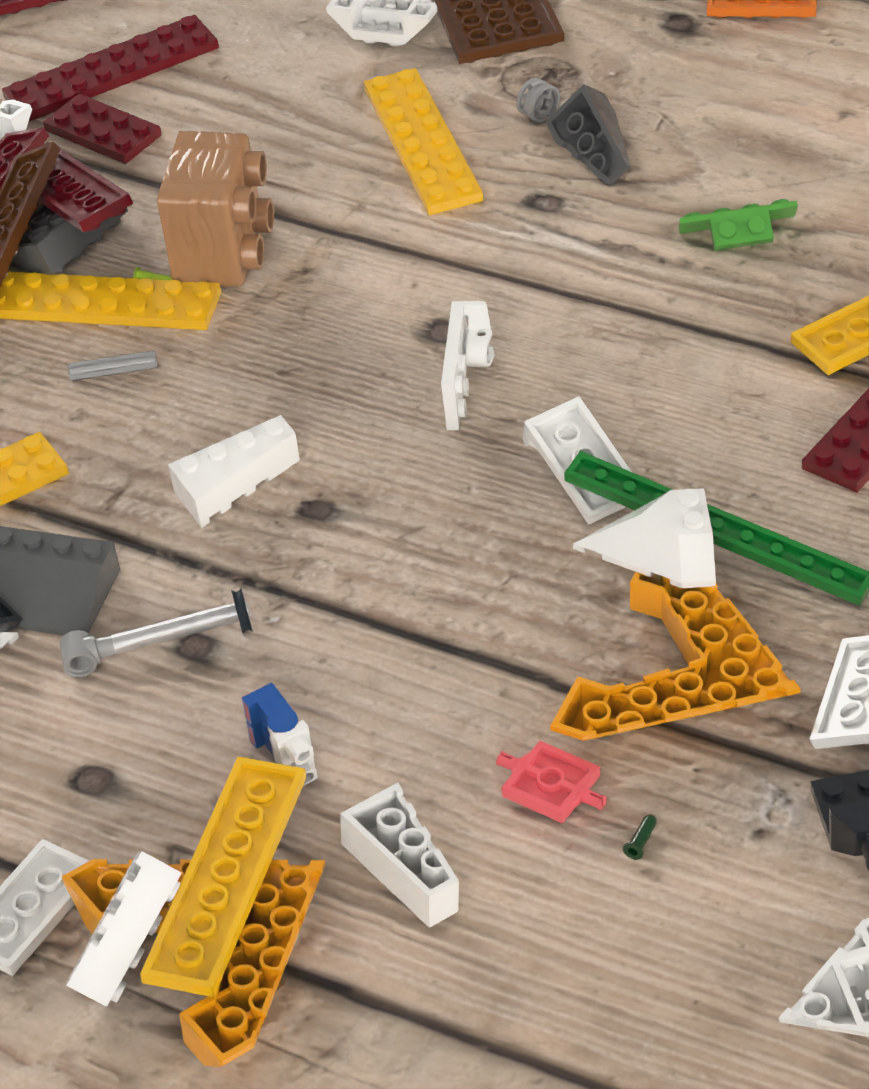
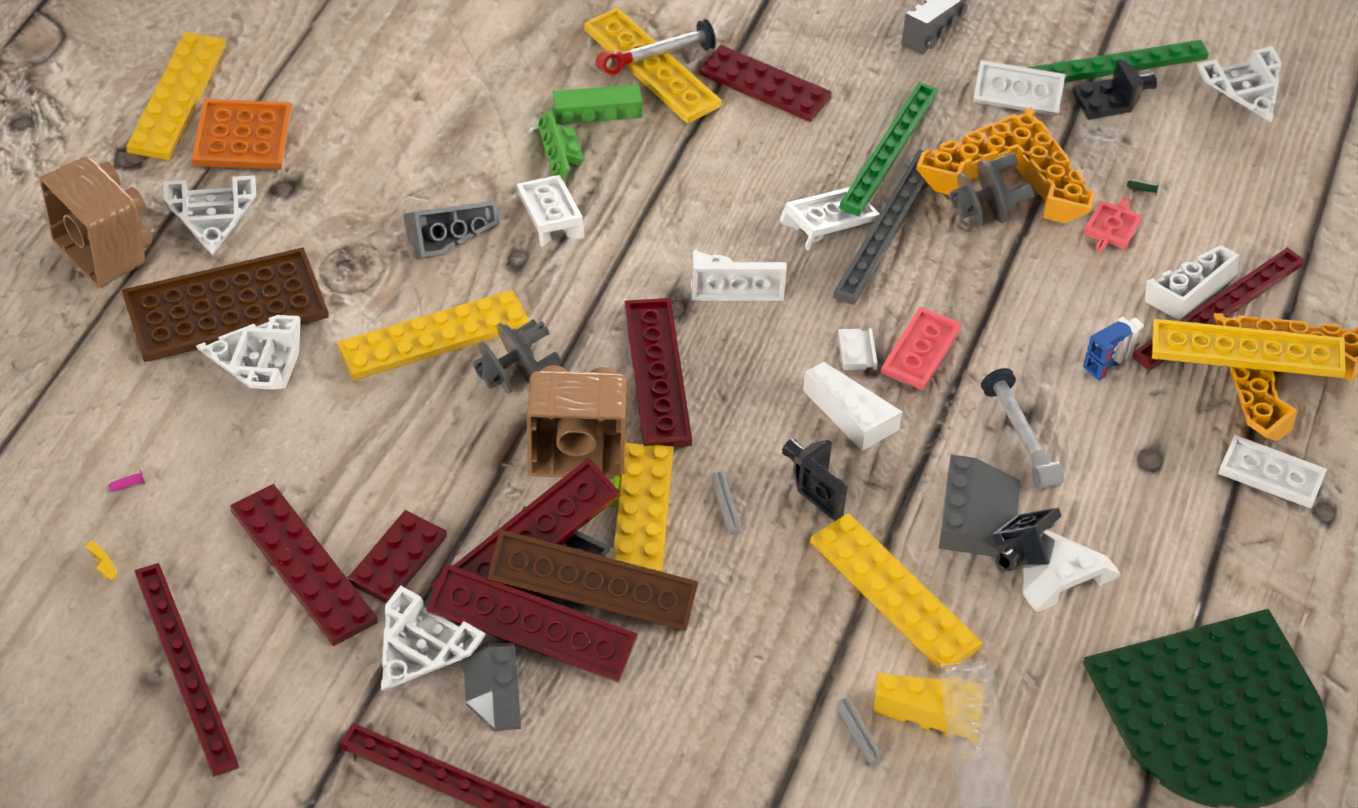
camera: 105 degrees left, 5 degrees up
white wedge [66,851,181,1007] -> none
light grey wheel [516,77,560,123] -> none
white wedge [573,488,716,588] -> none
none -> dark grey piece [473,319,562,394]
none -> white plate [517,175,585,247]
none -> bright green brick [553,84,643,125]
none -> dark red plate [624,298,692,447]
none -> black plate [782,438,848,521]
none -> dark grey plate [833,149,927,306]
none -> white plate [838,328,877,370]
none -> coral plate [881,307,962,391]
none -> dark grey piece [950,153,1034,227]
none -> dark red plate [1132,247,1304,371]

